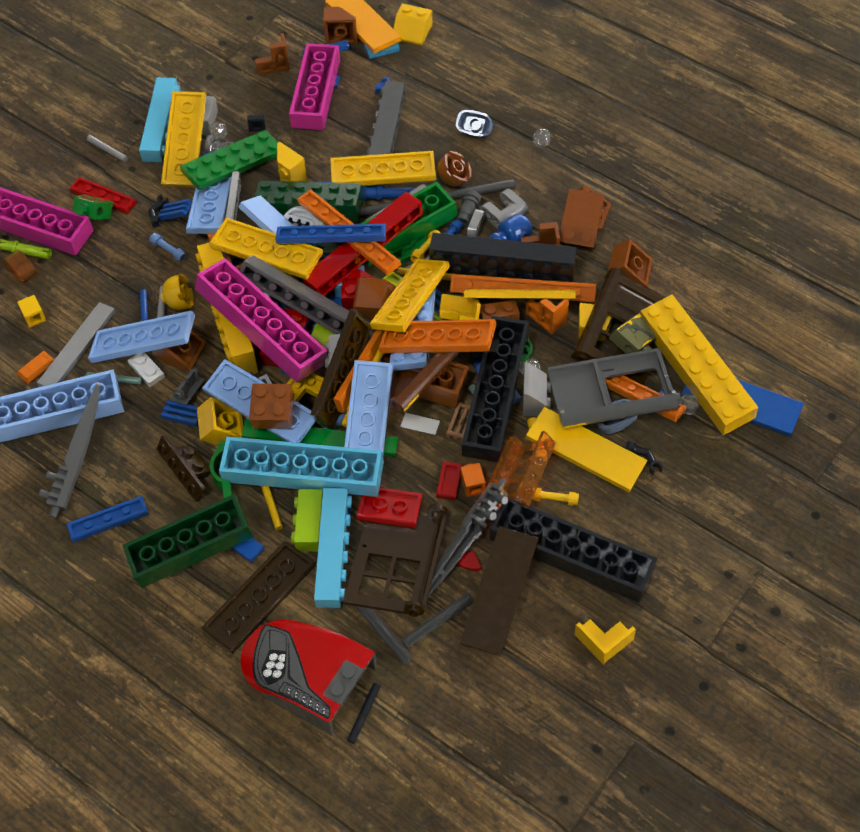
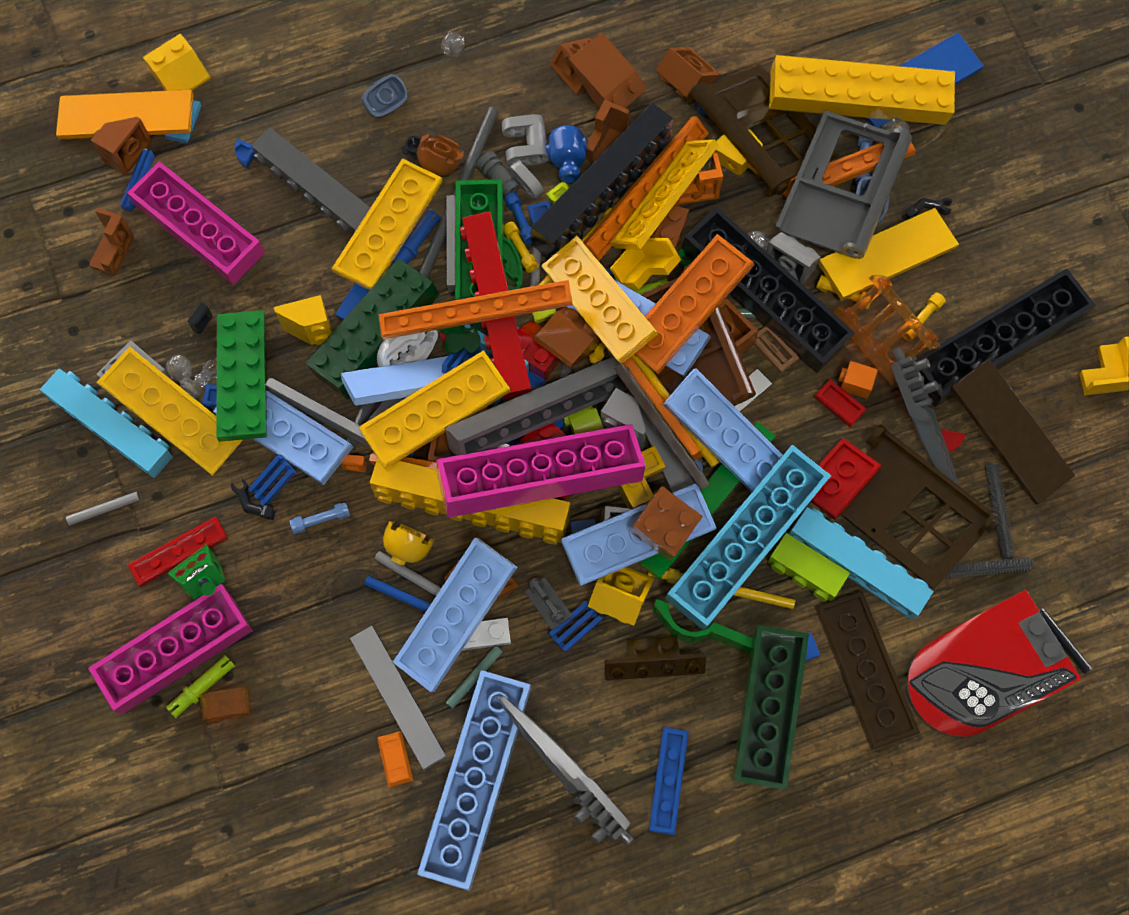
camera: 60 degrees left, 15 degrees up
yellow brick [17,295,46,328] -> none
blue tile [275,224,386,244] -> none
olive torso [609,313,656,354] -> none

